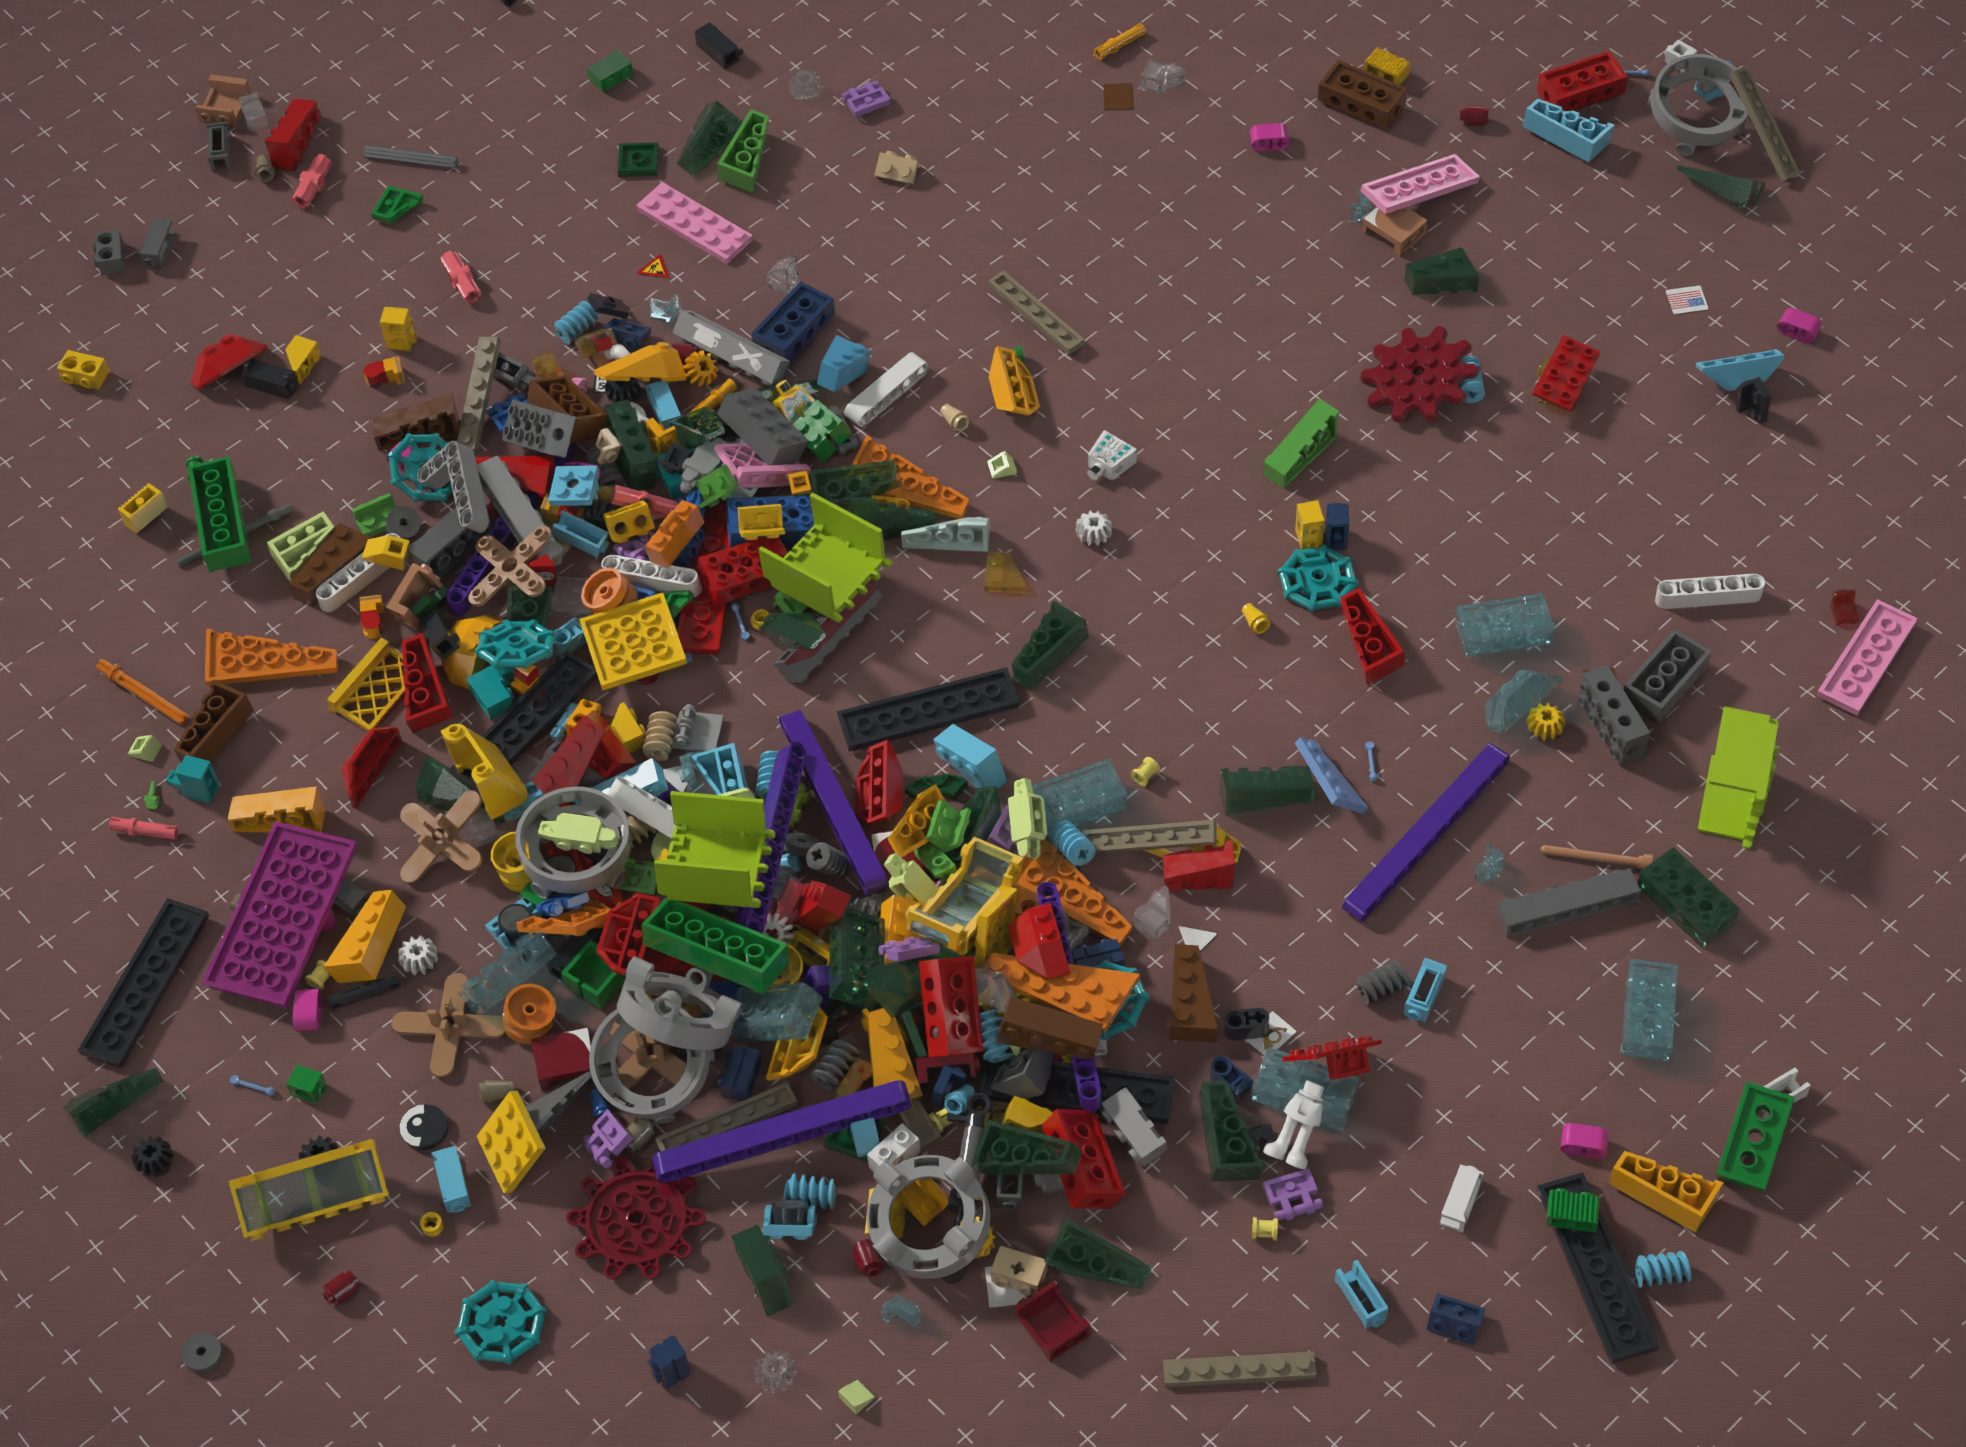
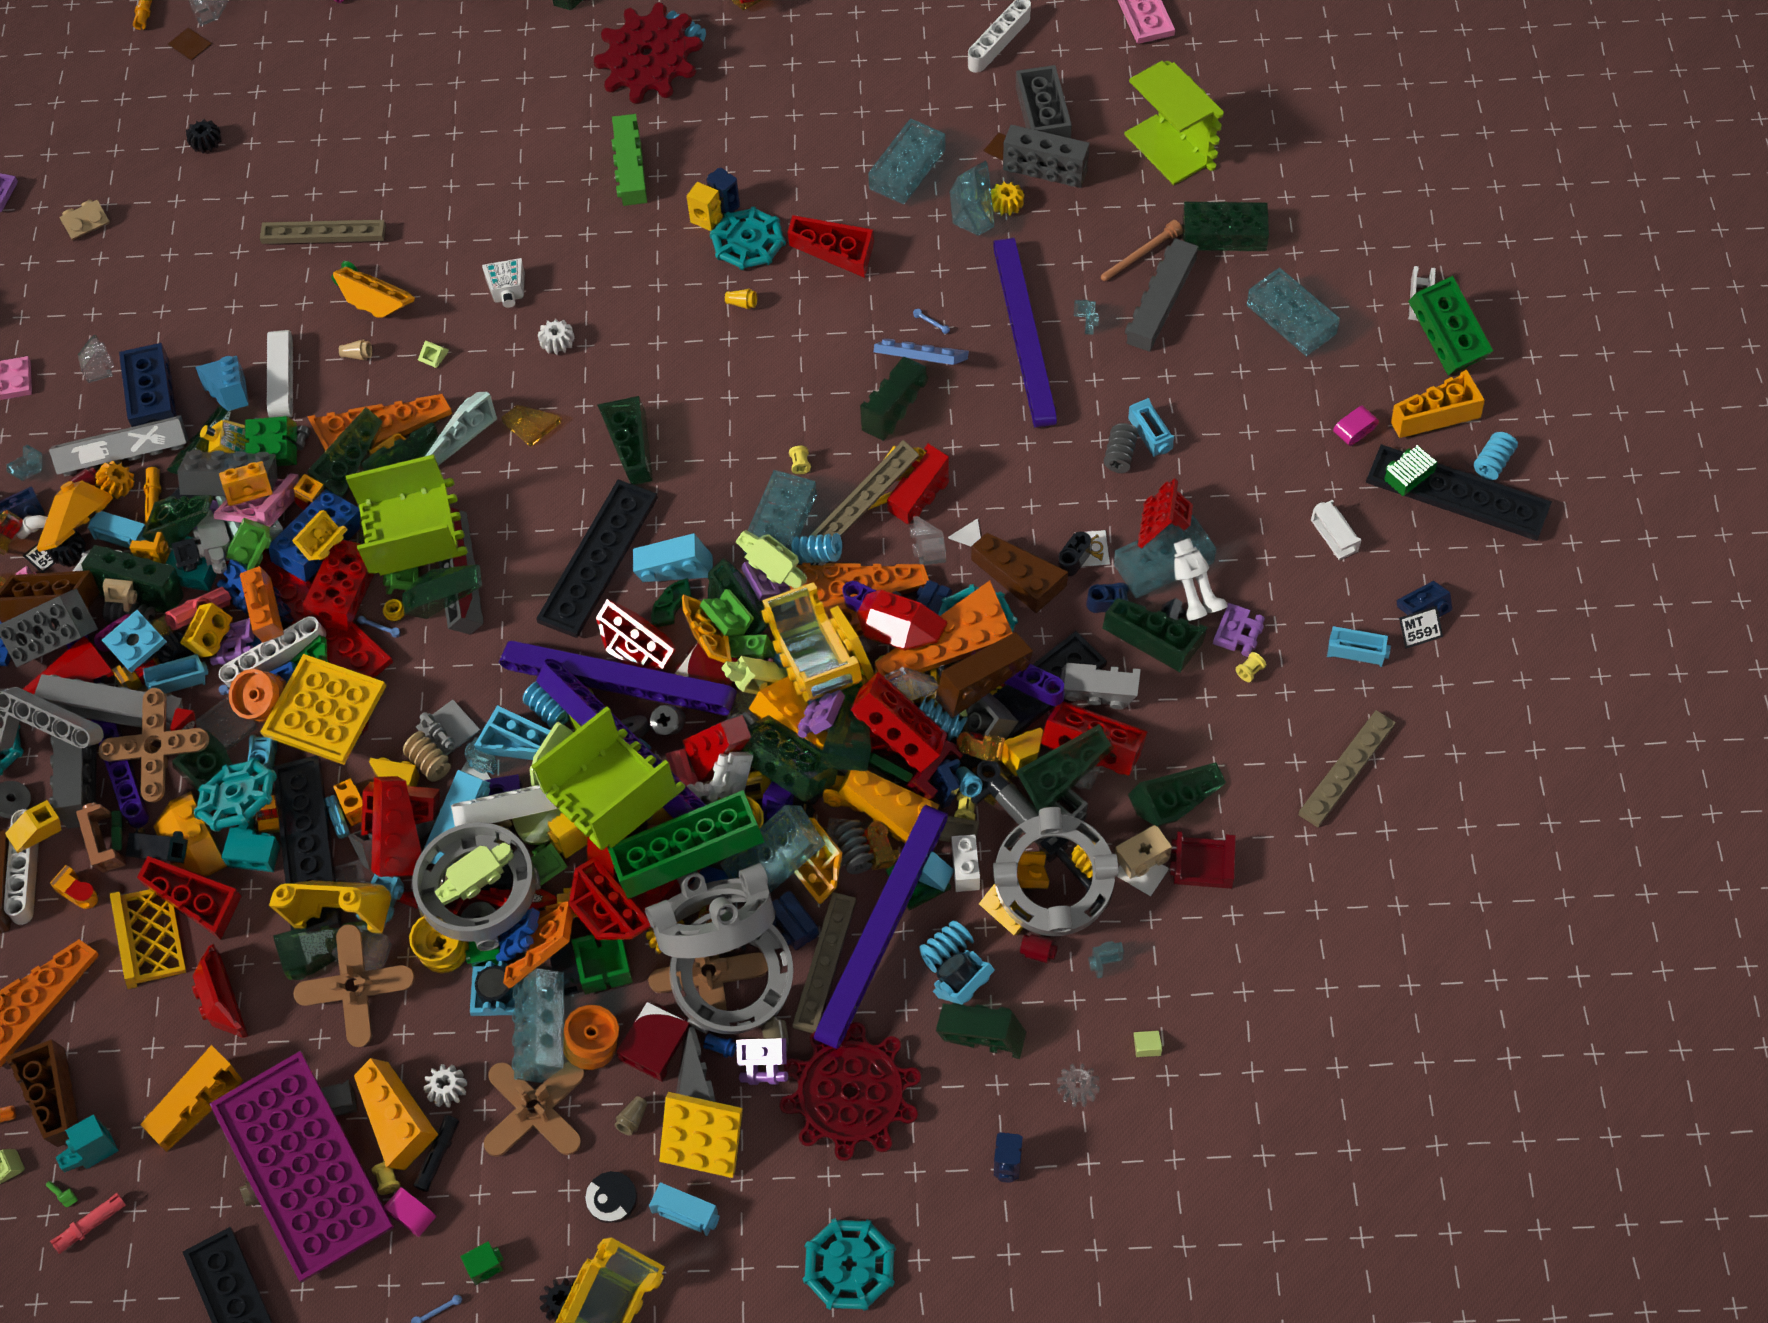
camera: 50 degrees left, 5 degrees up
yellow bush [420,1212,444,1237] -> none
none -> black gear [186,119,222,153]
none -> light orange bracket [219,461,273,506]
none -> white plate [708,752,753,801]
none -> clear yellow leg [957,732,1005,761]
none -> sticker [1399,606,1443,649]

